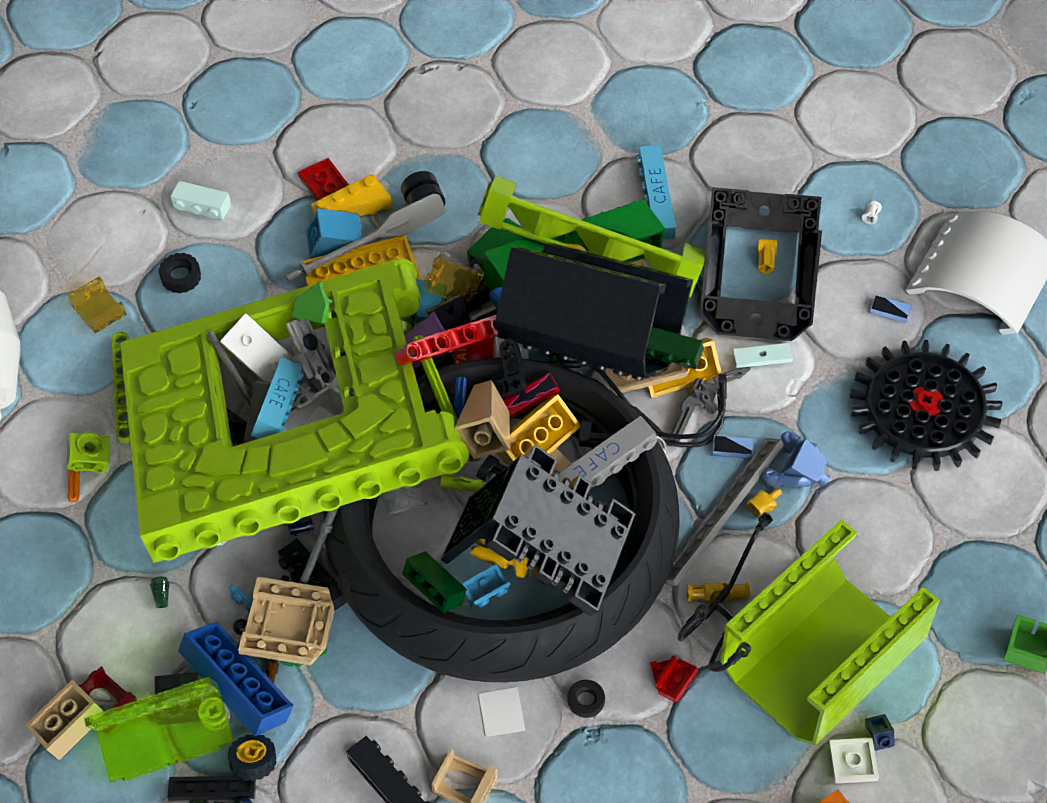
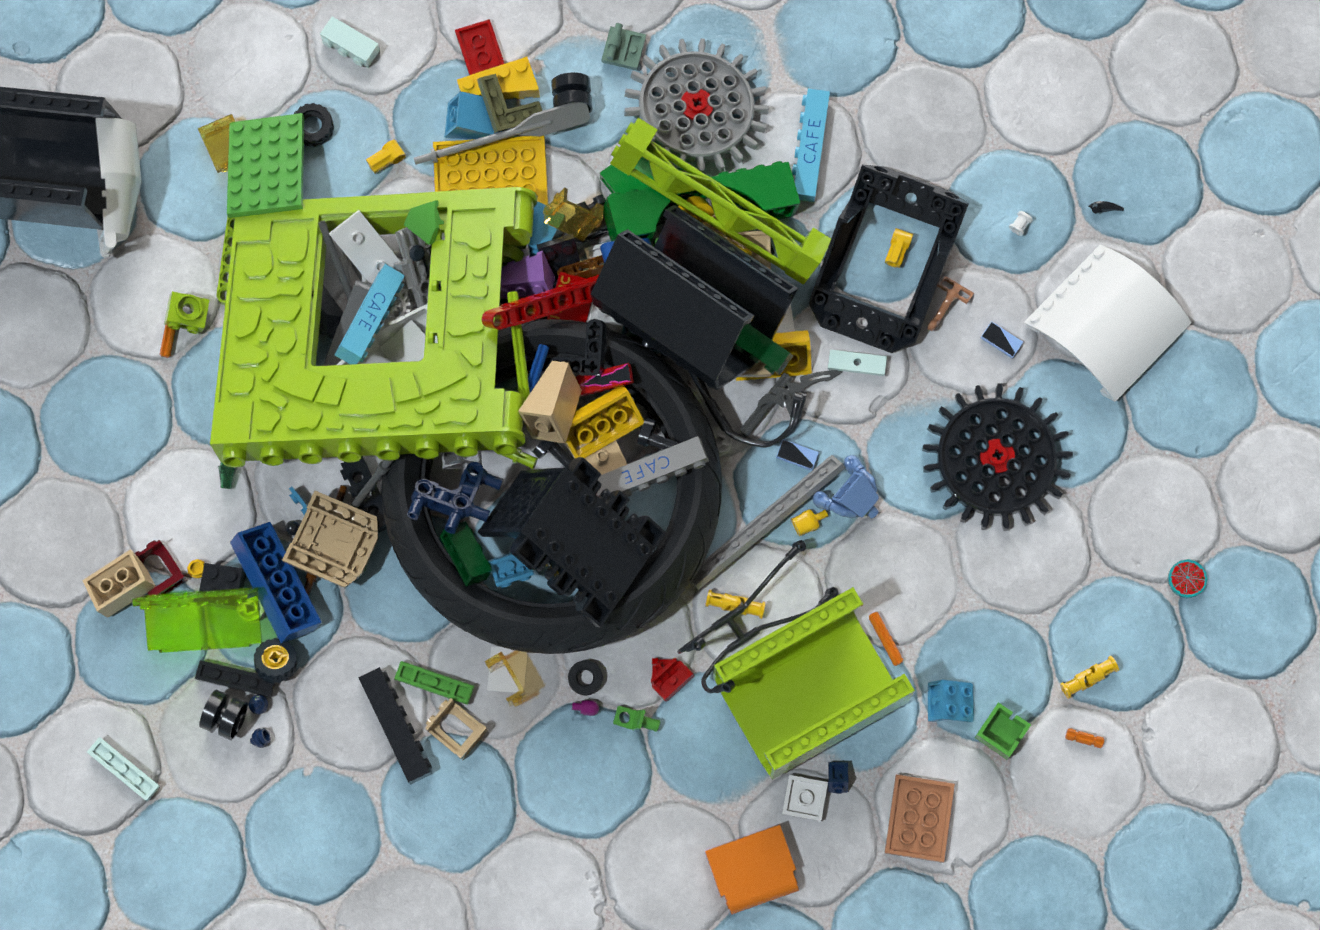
camera: 15 degrees right, 20 degrees up
none -> yellow plate [187,559,205,579]
none -> bright green plate [227,113,304,218]
none -> yellow piece [366,139,406,174]
none -> bright green plate [394,661,474,705]
none -> dark blue pin [407,462,503,534]
none -> olive plate [477,74,542,133]
none -> clear yellow panel [484,651,527,707]
none -> magenta cylinder [572,700,599,716]
none -> sand green plate [601,23,646,71]
none -> bright green bracket [613,706,660,732]
none -> light grey gear [624,38,769,172]
none -> orange axle [869,612,903,666]
none -> nougat plate [884,774,955,863]
none -> nougat piece [927,276,974,331]
none -> dark azure bracket [928,680,974,722]
none -> black bar [1088,201,1124,214]

